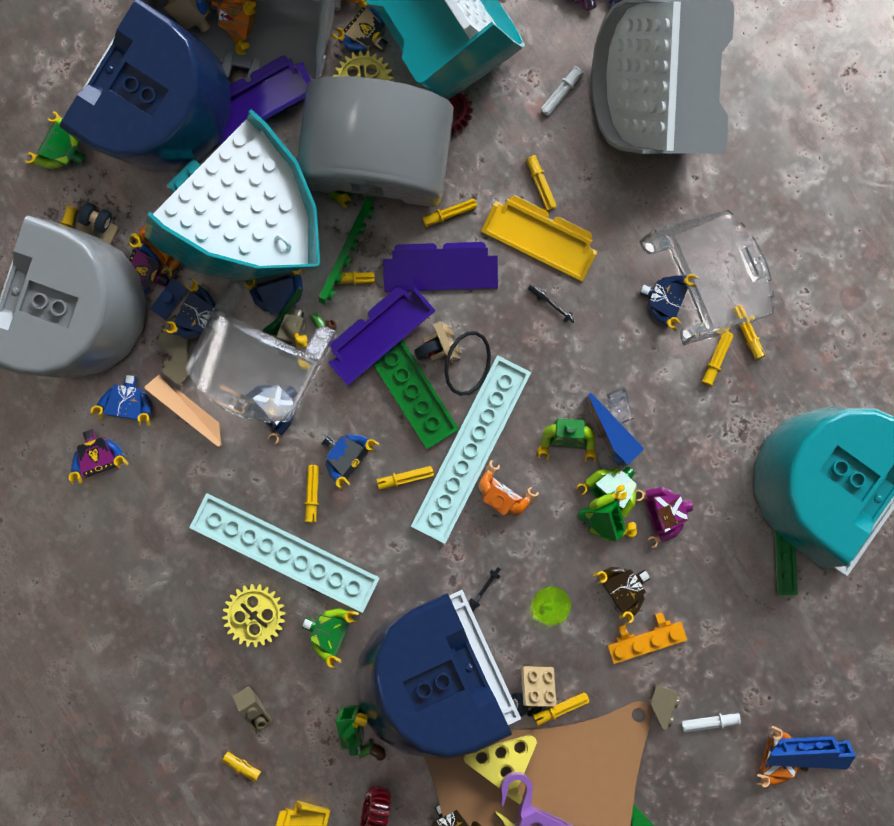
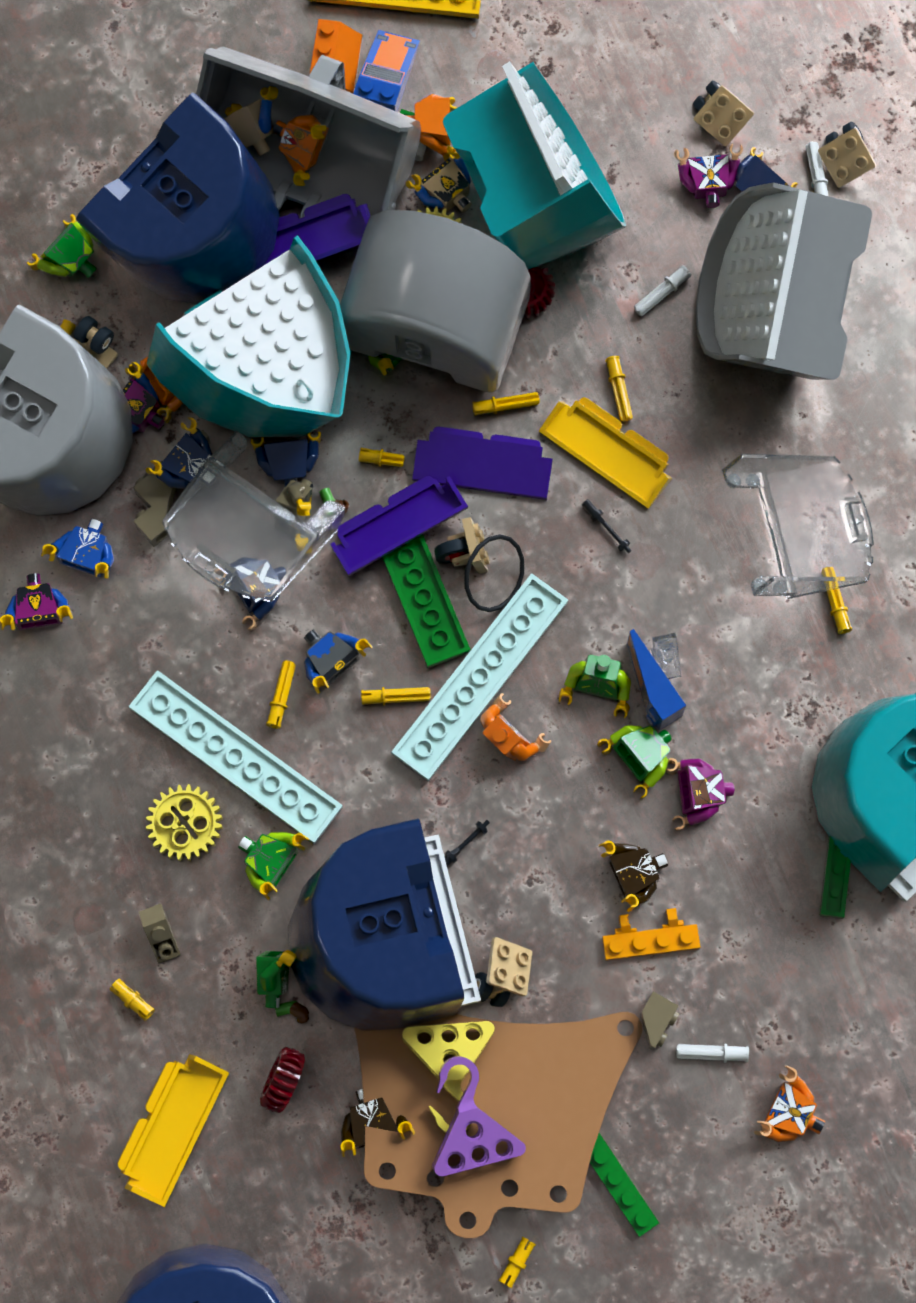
camera: 15 degrees right, 10 degrees down
light nougat wedge [144,375,222,448] -> none
blue tile [150,278,189,320] -> none
dark green piece [261,288,303,343] -> none
green plate [319,197,375,305] -> none
clear neon green tile [532,586,571,625] -> none
yellow axle [533,692,589,726] -> none
torso [578,485,637,542] -> none
dark blue torso [640,274,698,332] -> none
yellow axle [701,331,734,387] -> none
blue wedge [767,736,856,769] -> none

